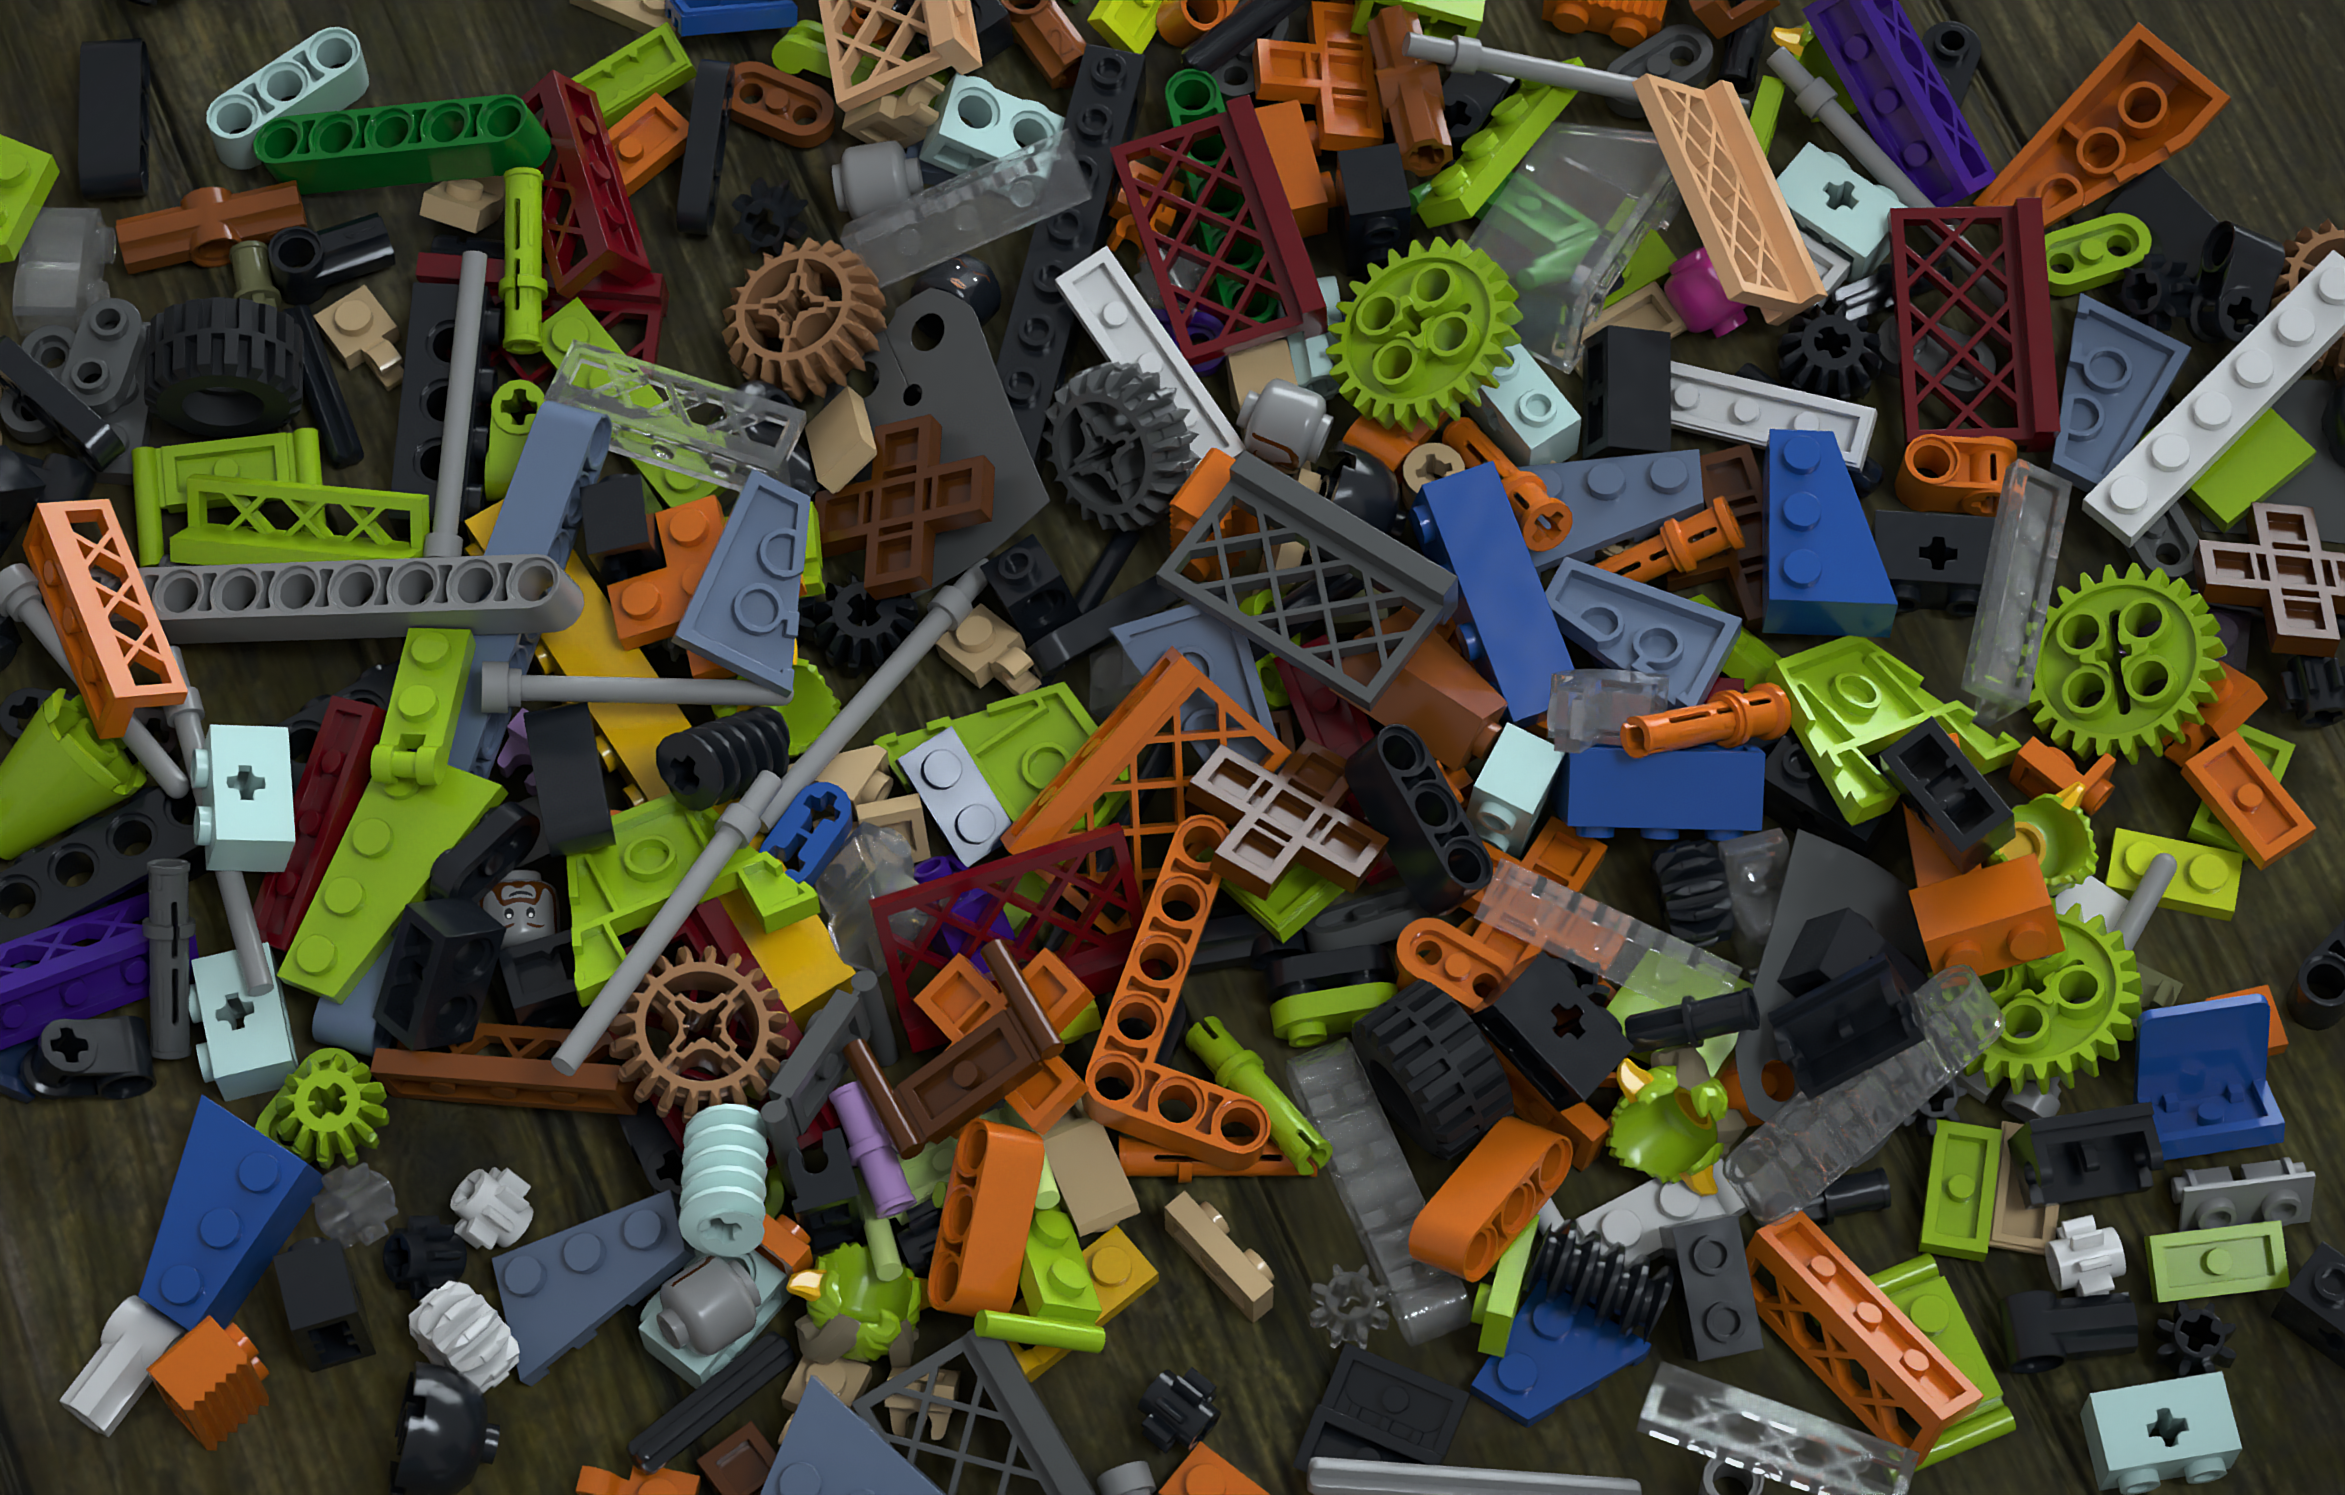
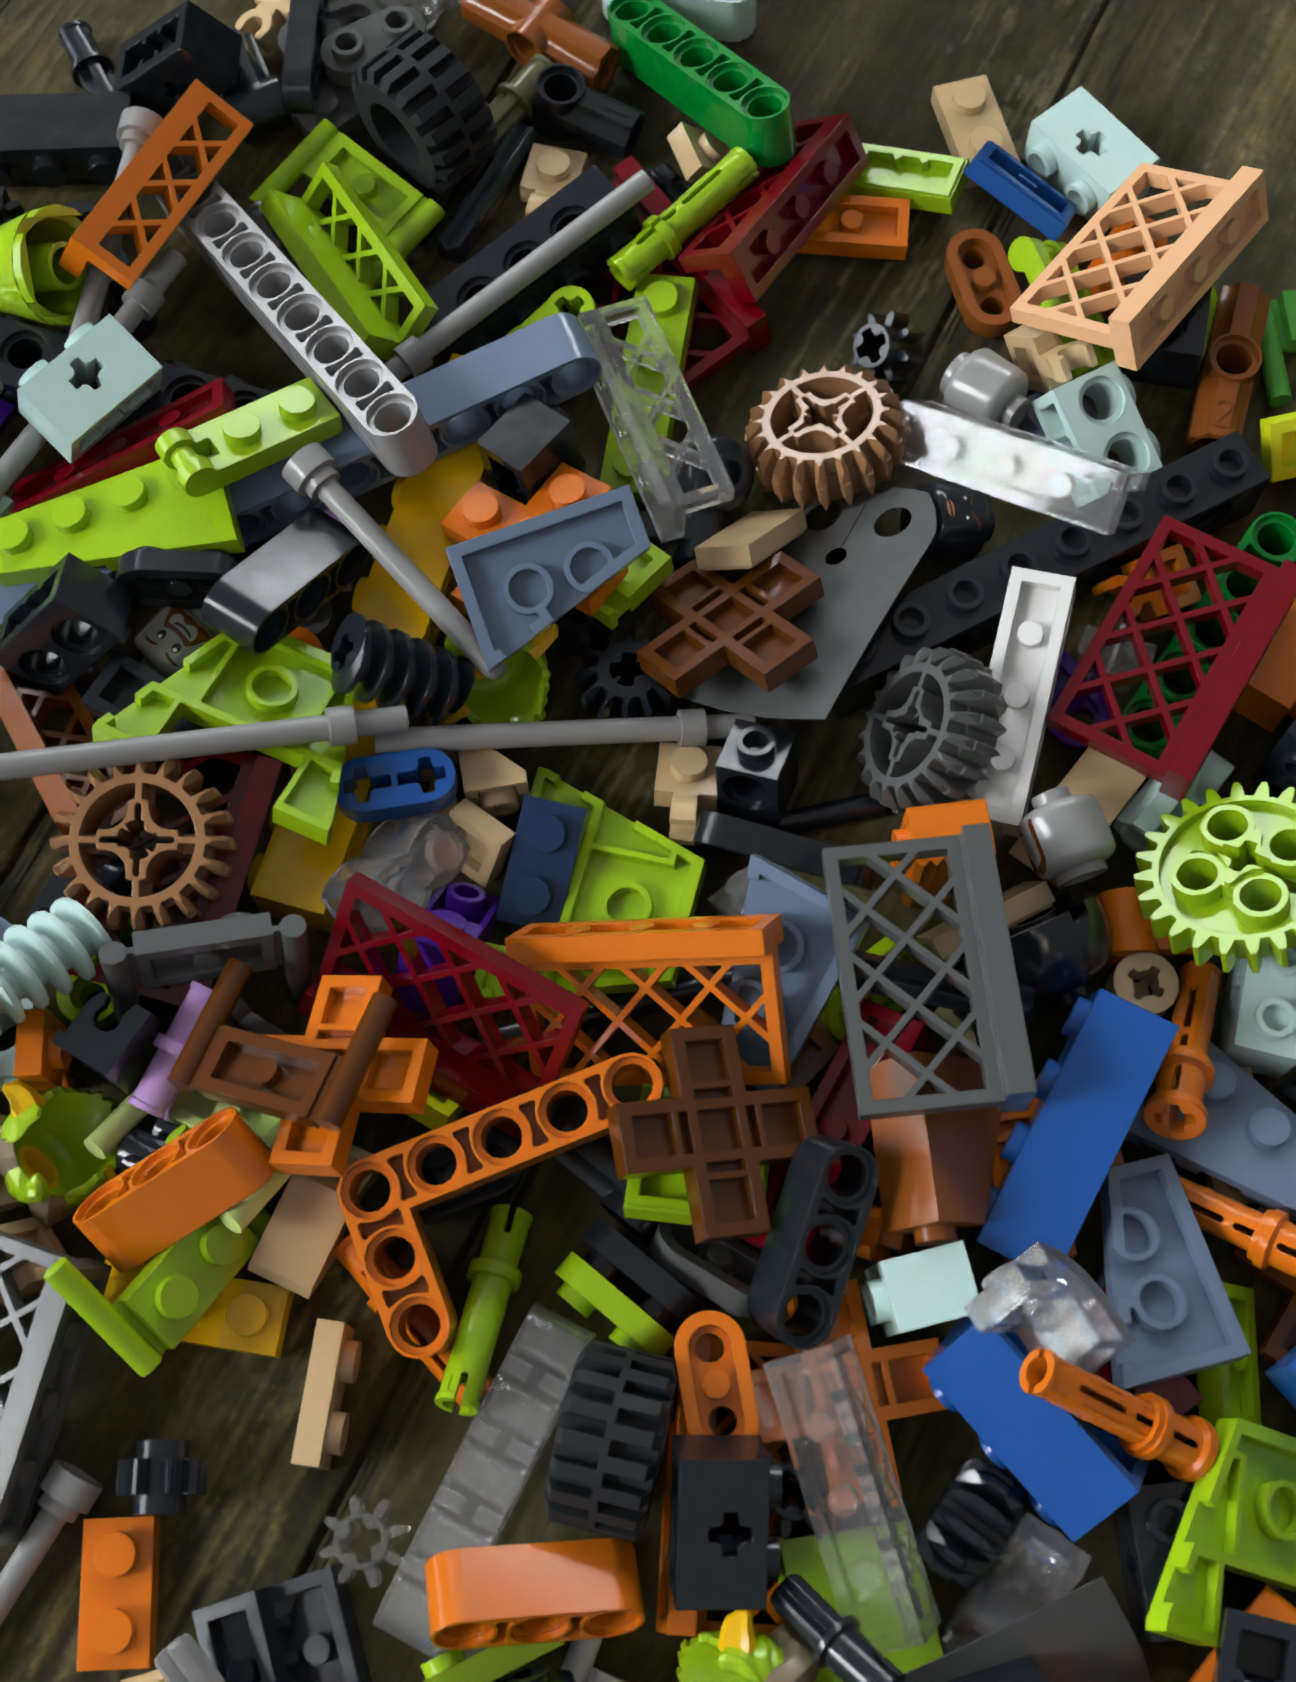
camera: 50 degrees right, 5 degrees up
black beam [677,59,735,236] -> none

